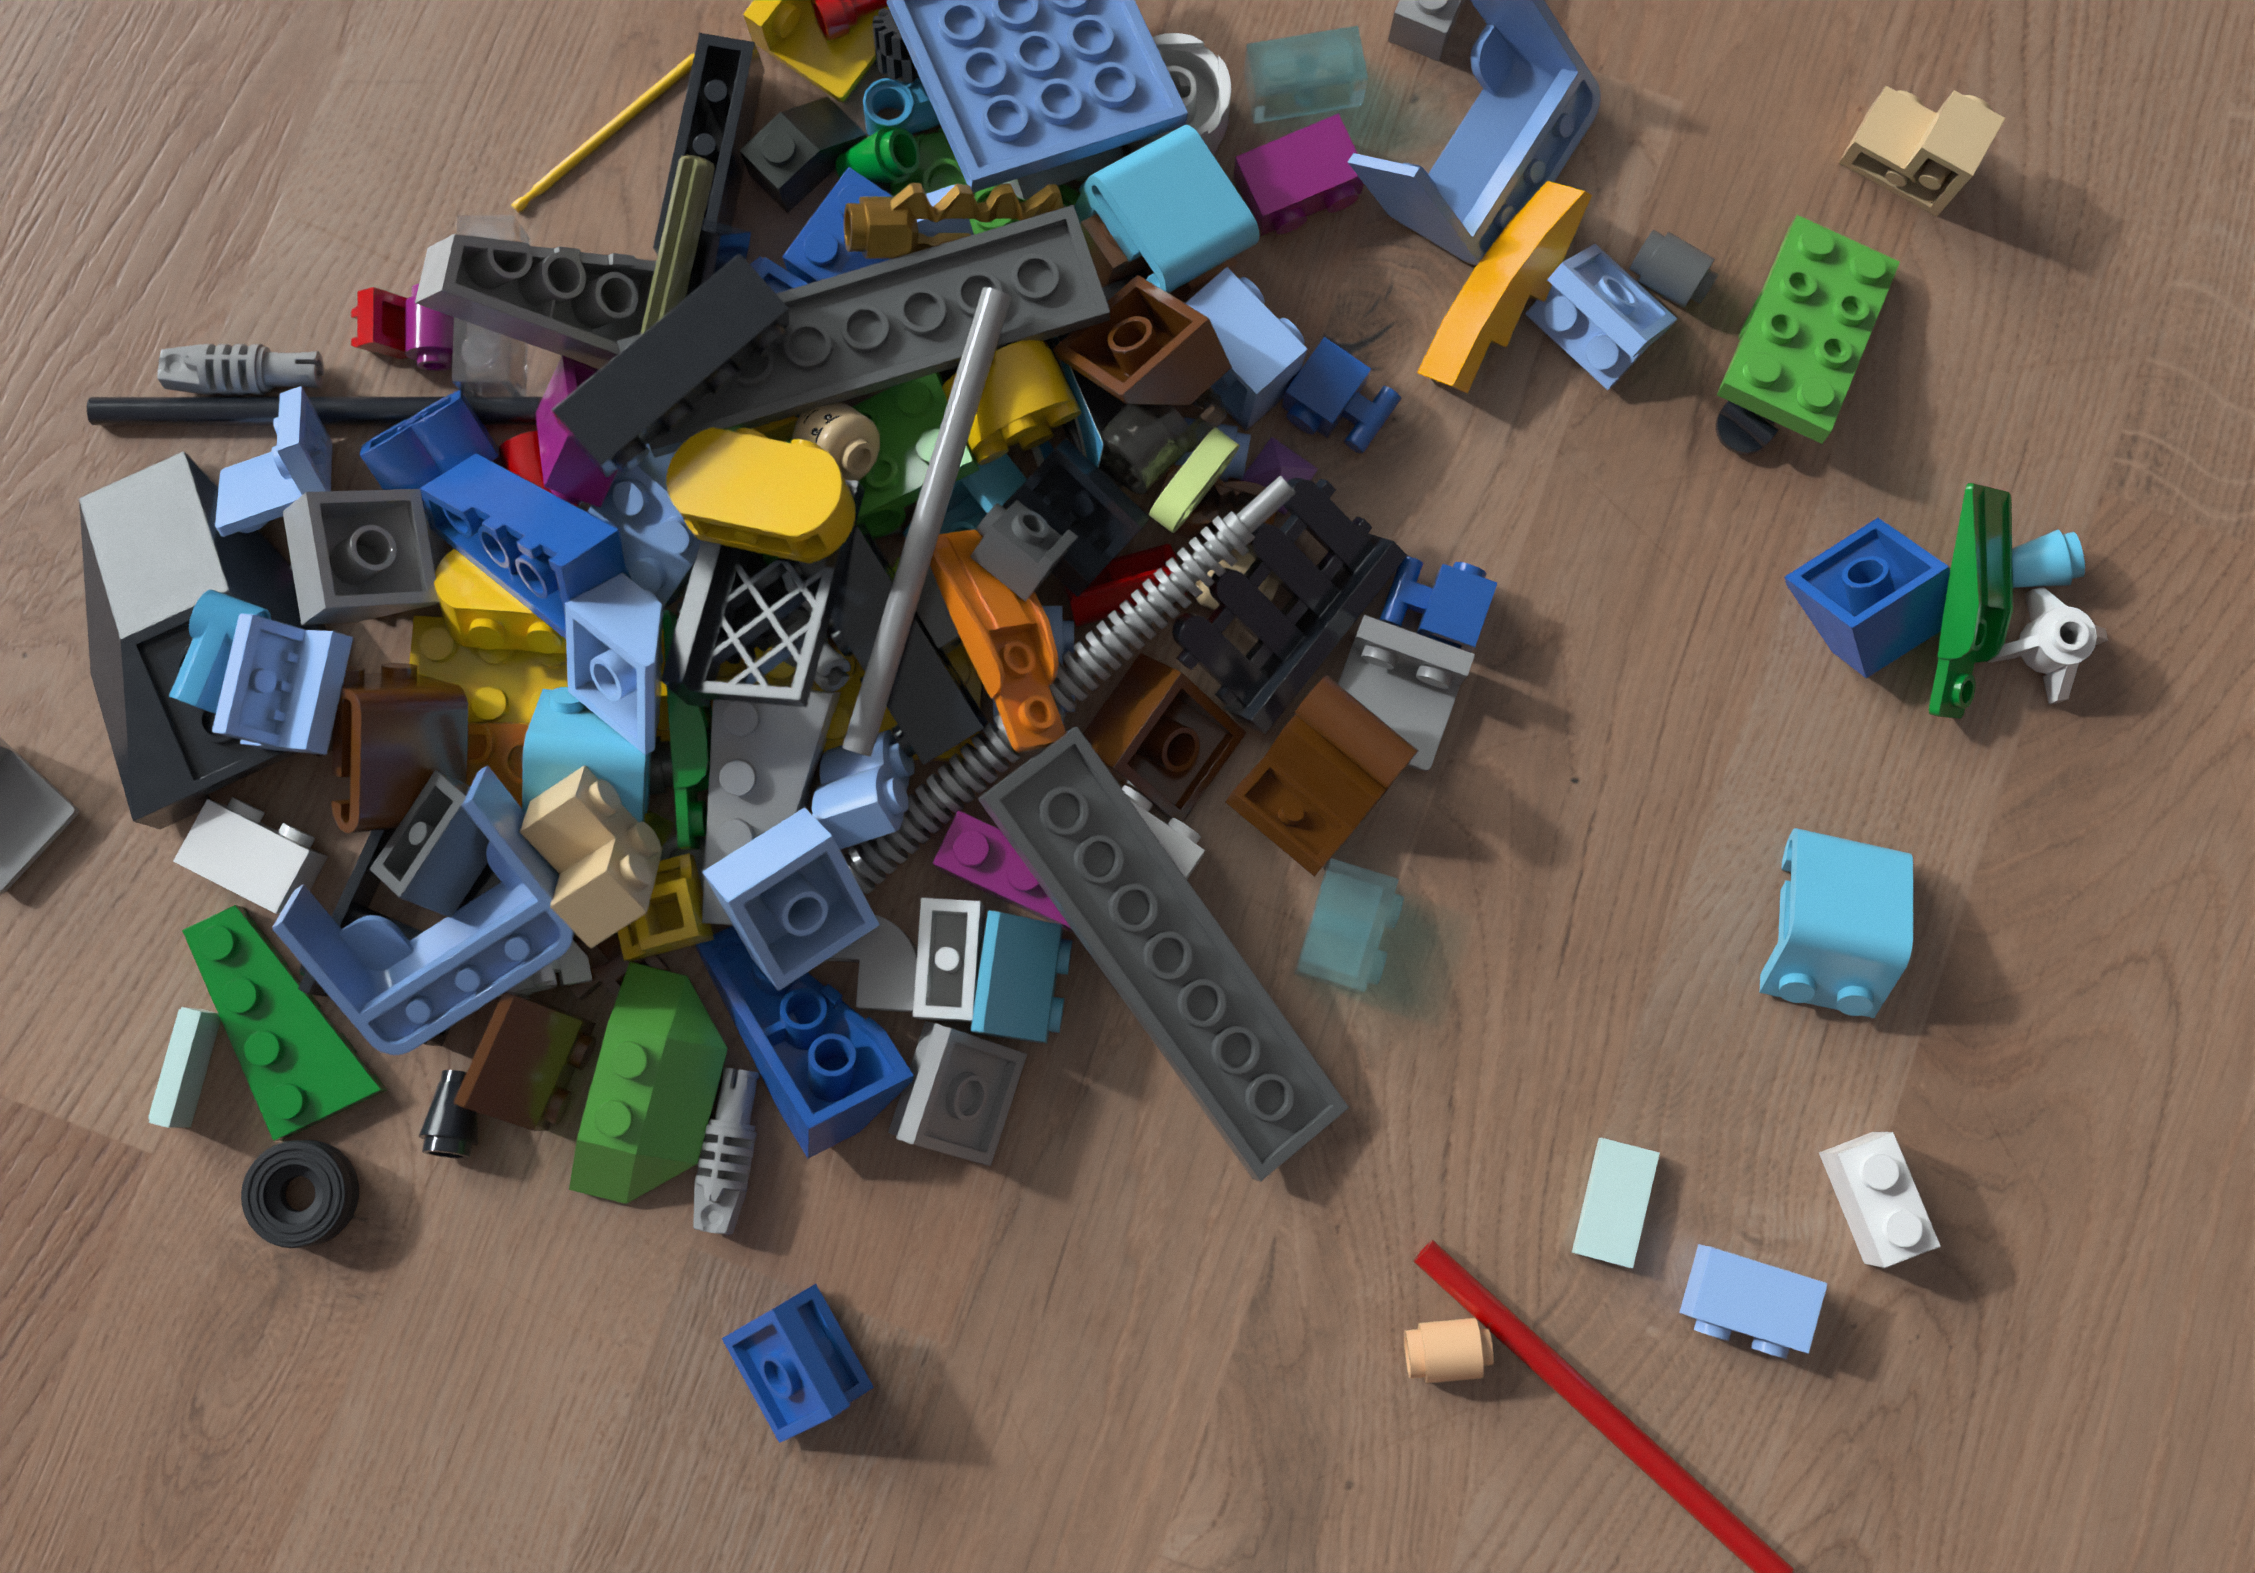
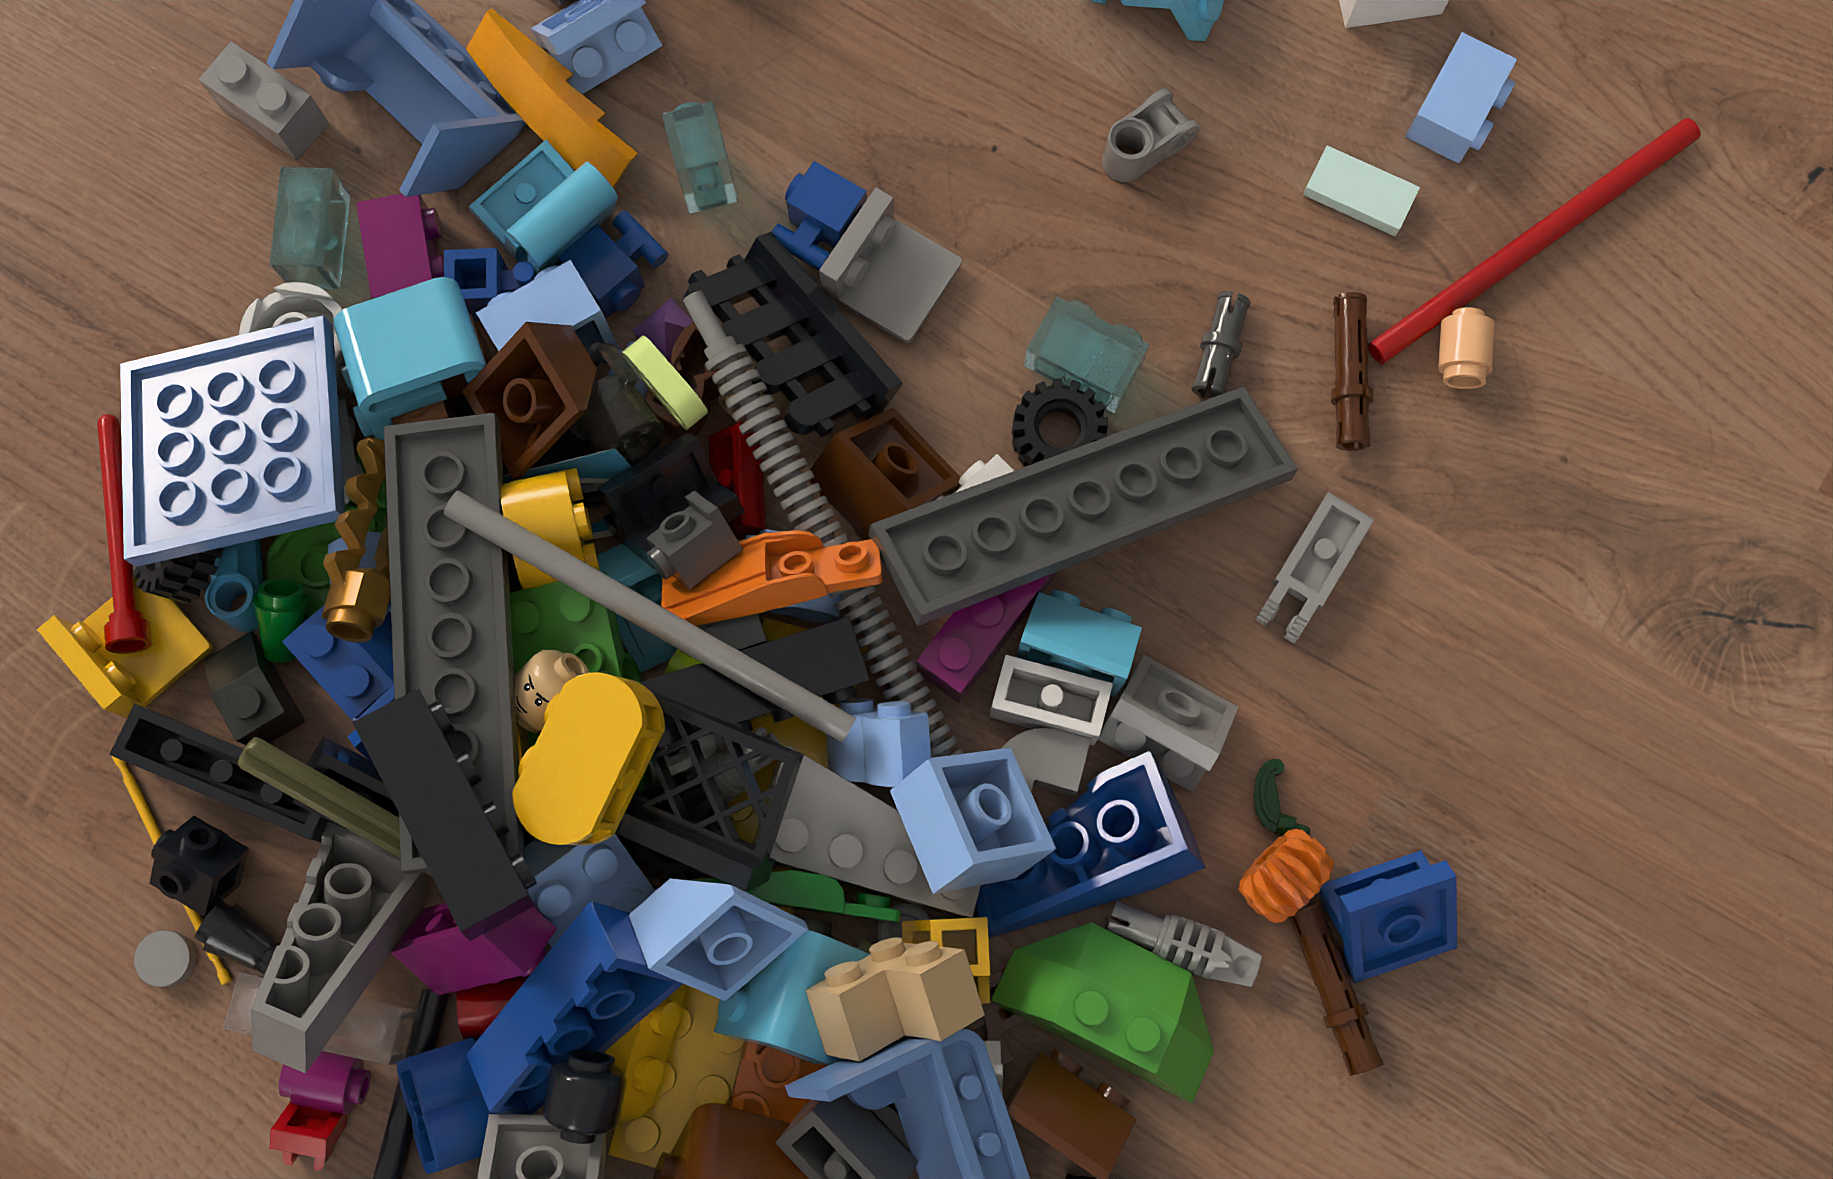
camera: 80 degrees left, 5 degrees down
reddish brown piece [1225,675,1419,877] -> none
none -> light grey tile [134,930,197,987]
none -> black brick [149,816,249,917]
none -> black cone [194,900,280,975]
none -> blue brick [444,248,537,321]
none -> medium azure piece [469,140,618,274]
none -> black head [543,1050,627,1144]
none -> clear light blue brick [662,101,738,214]
none -> black tyre [1011,378,1109,466]
none -> light grey piece [1102,88,1200,183]
none -> dark grey pin [1191,291,1251,399]
none -> orange gear [1238,829,1335,923]
none -> dark green piece [1253,759,1310,836]
none -> light grey hinge [1255,492,1374,643]
none -> reddish brown pin [1289,903,1384,1076]
none -> reddish brown pin [1331,292,1373,451]

